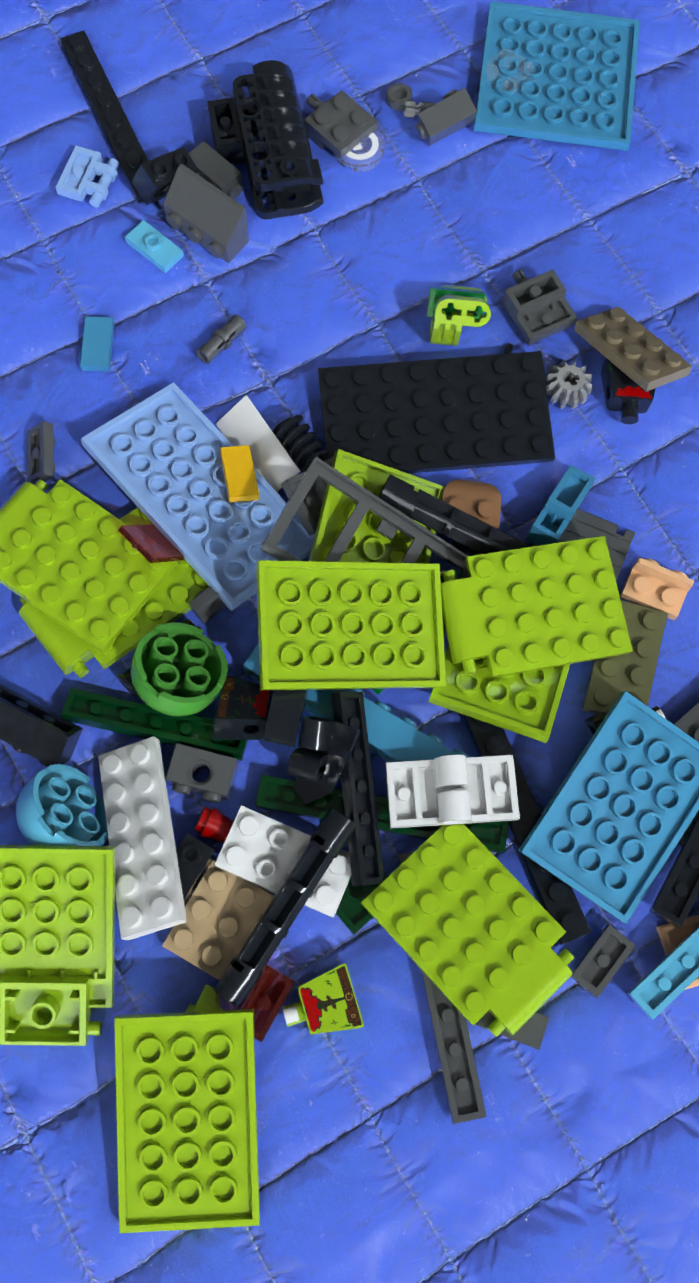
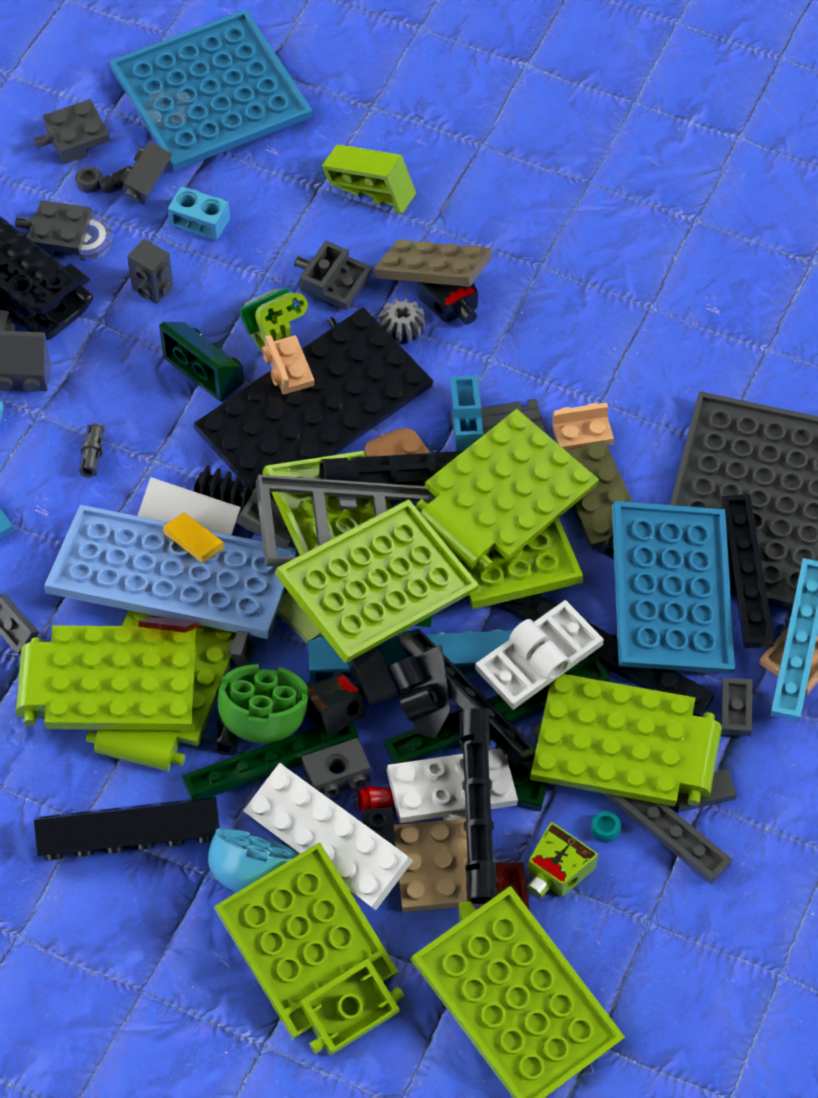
camera: 30 degrees left, 15 degrees down
none -> dark grey plate [33,99,110,165]
none -> dark grey brick [127,239,174,303]
none -> dark green slope [159,322,244,402]
none -> medium azure brick [168,186,230,241]
none -> light nougat bracket [262,335,314,394]
none -> lime wedge [322,144,416,215]
none -> teal tile [590,811,621,843]

